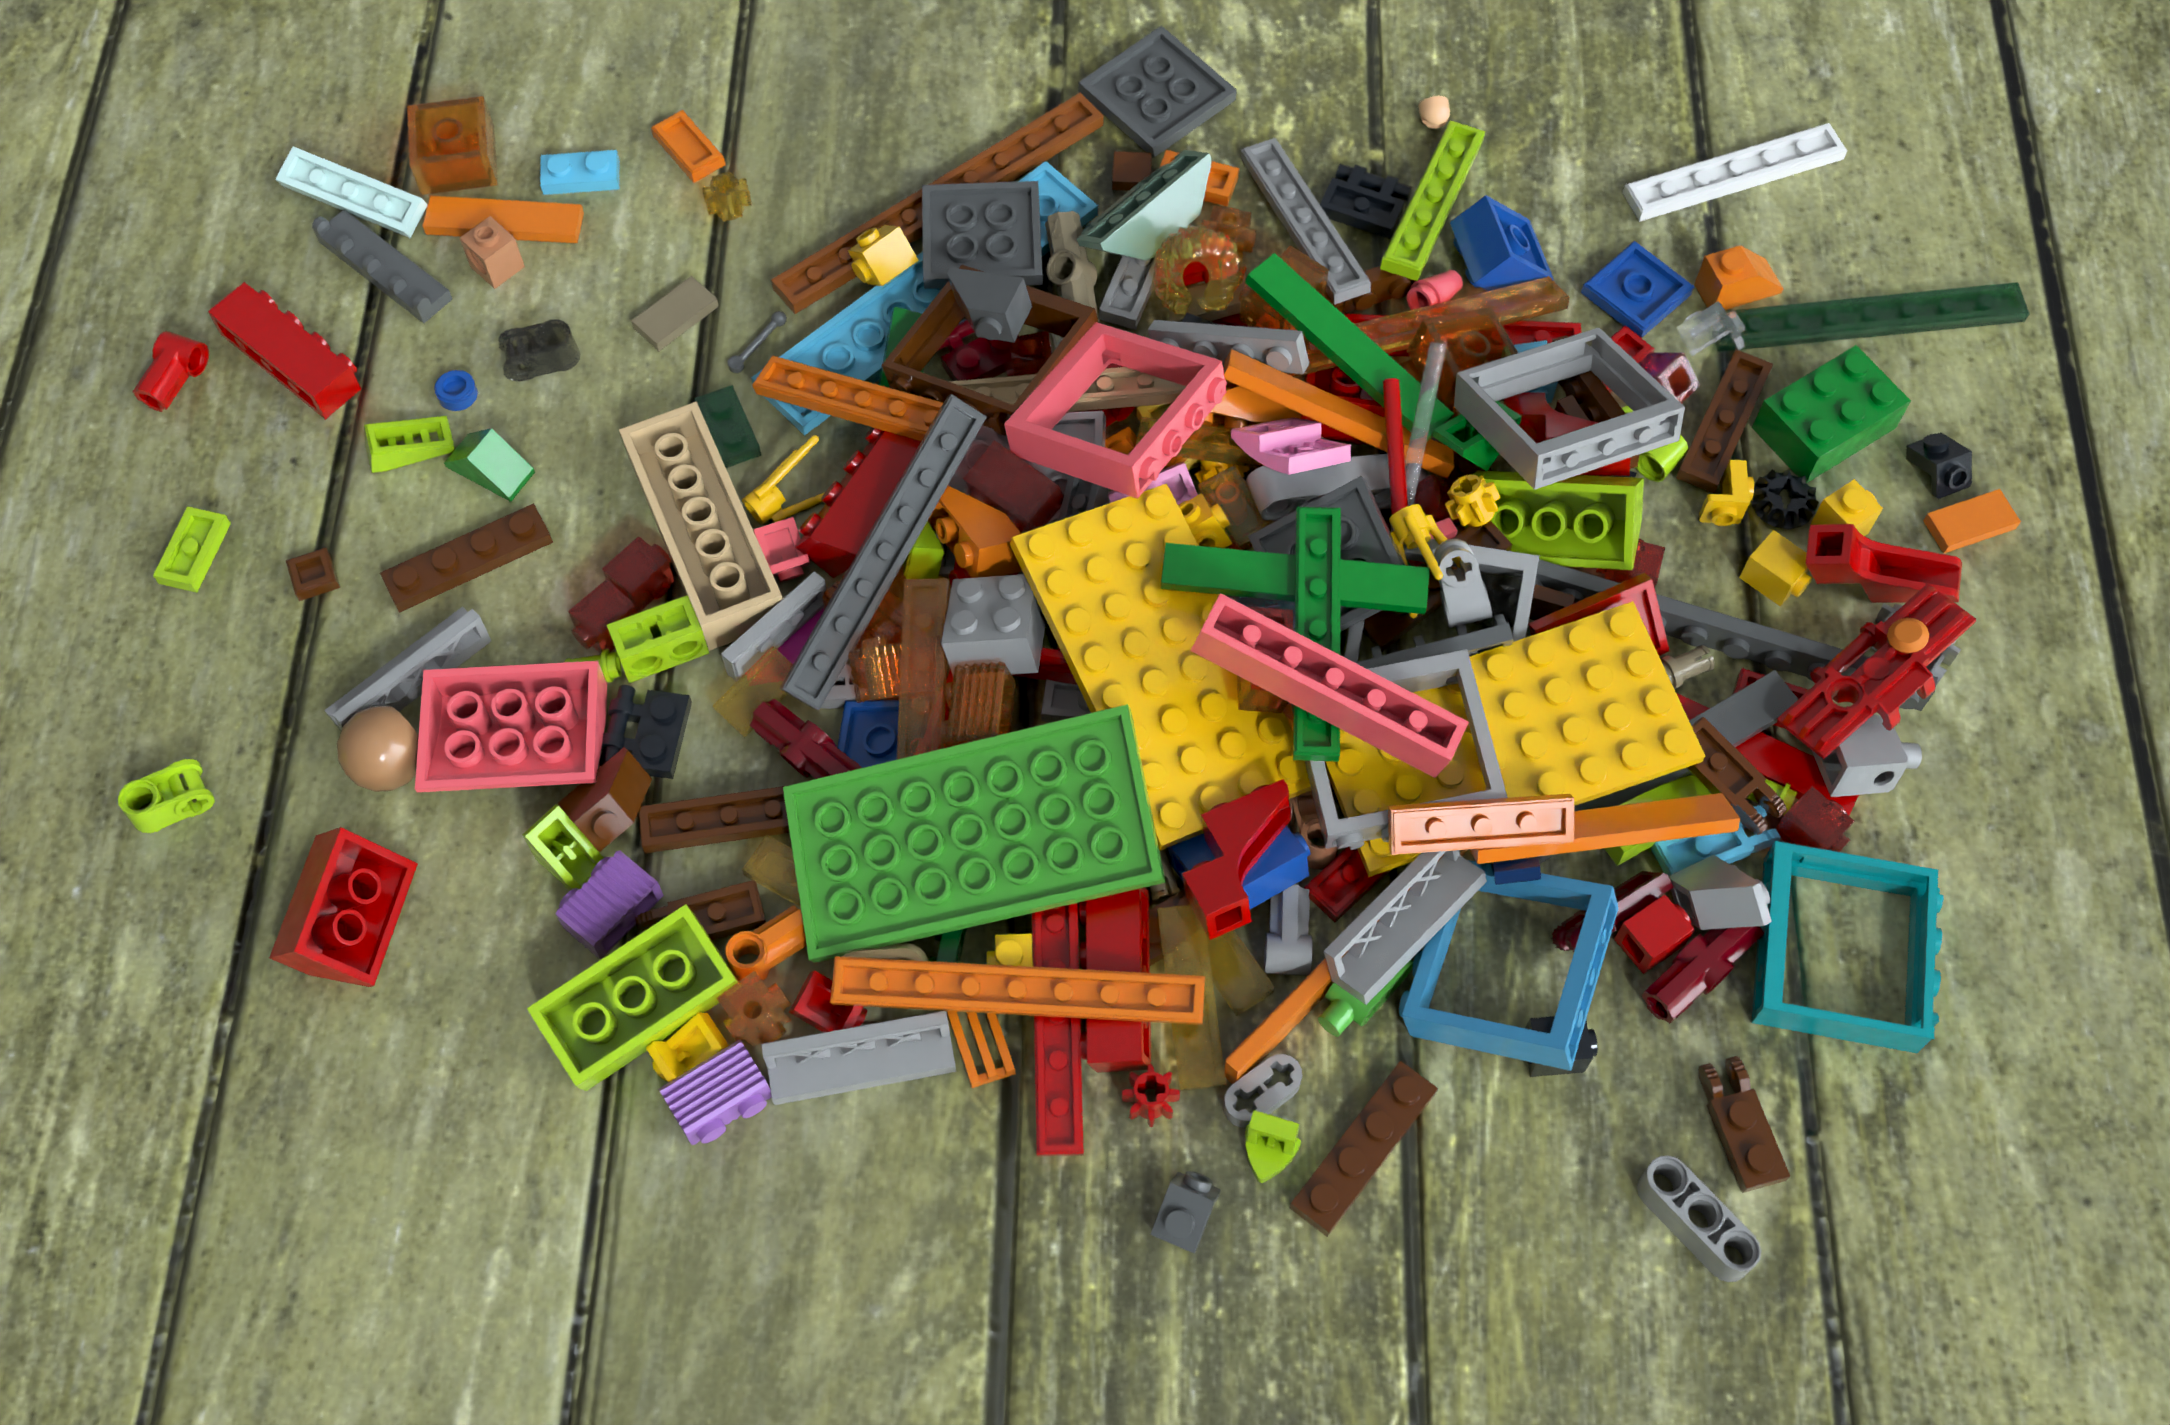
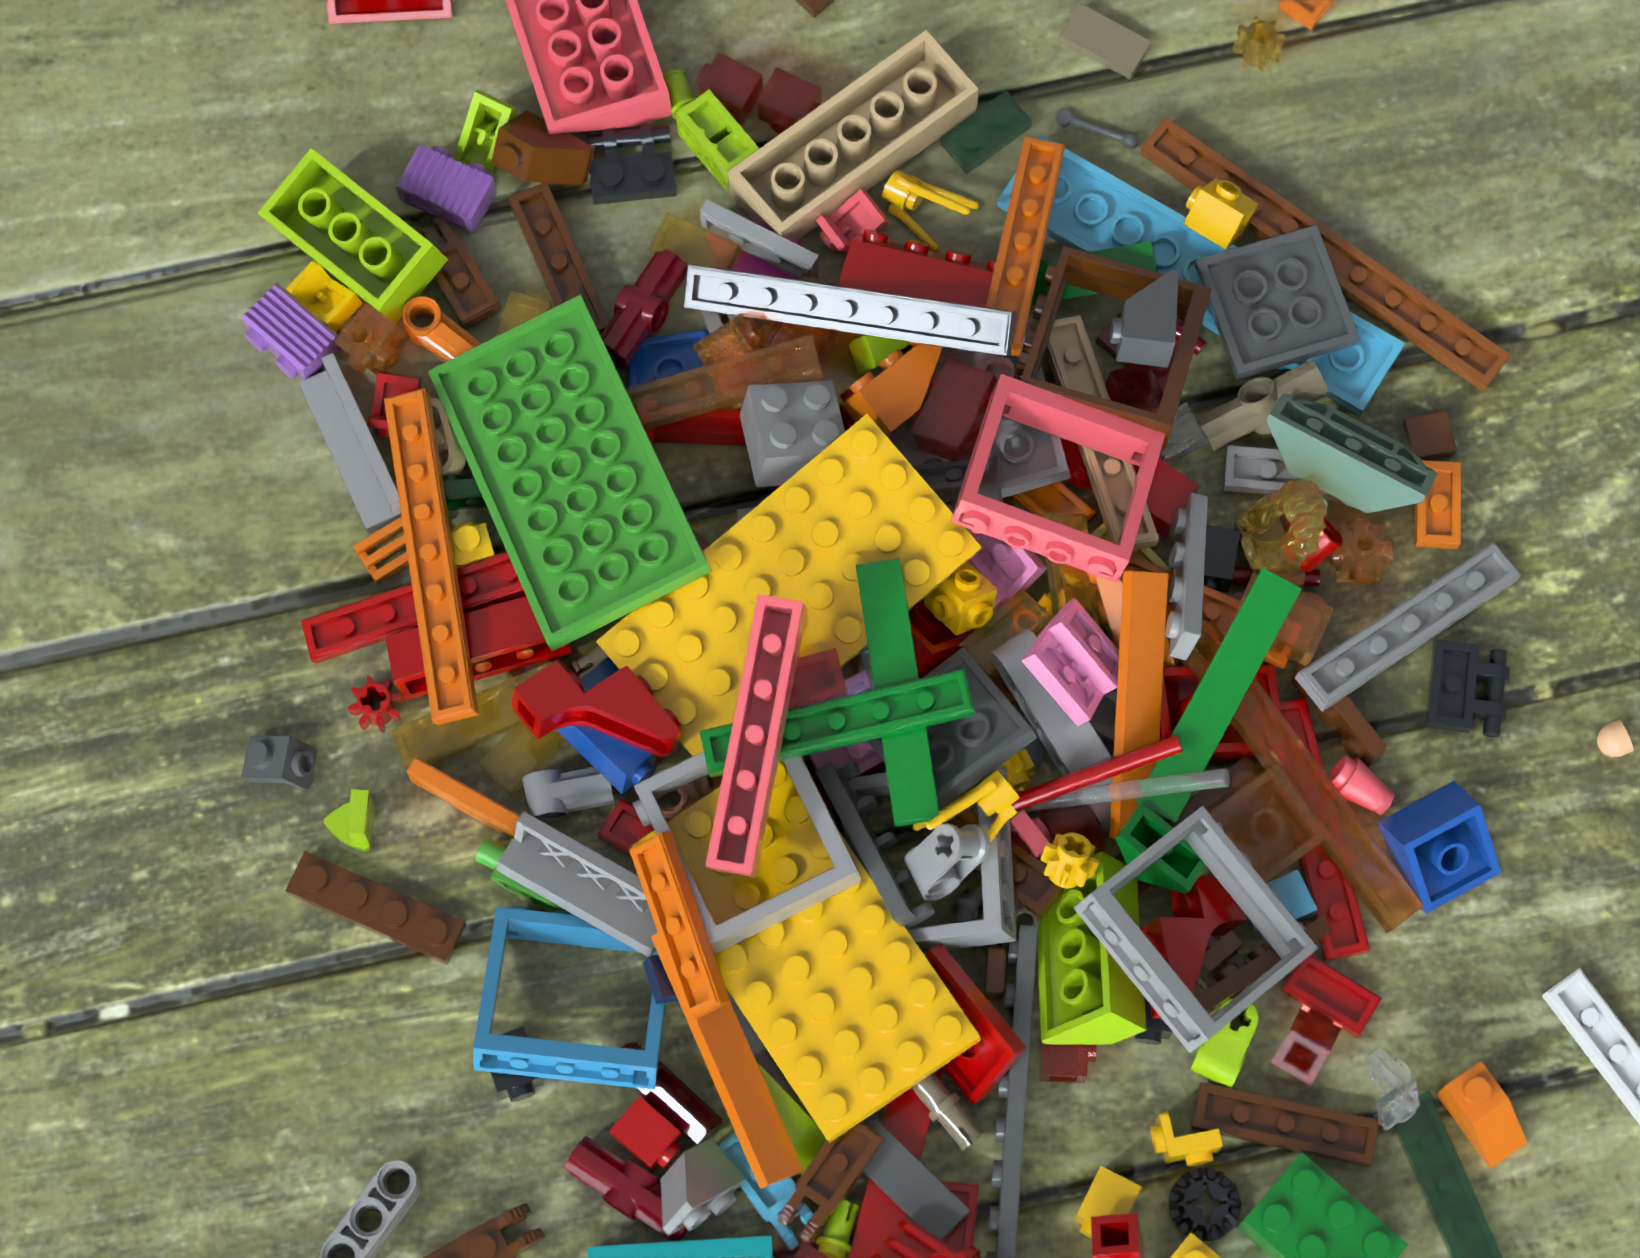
camera: 75 degrees right, 10 degrees up
clear orange brick [940,661,1016,747] -> none
dark grey plate [1078,26,1237,158] -> none
light grey beam [1223,1054,1302,1128] -> none
lime tile [1380,121,1485,281] -> none
blue plate [1581,241,1695,338] -> none

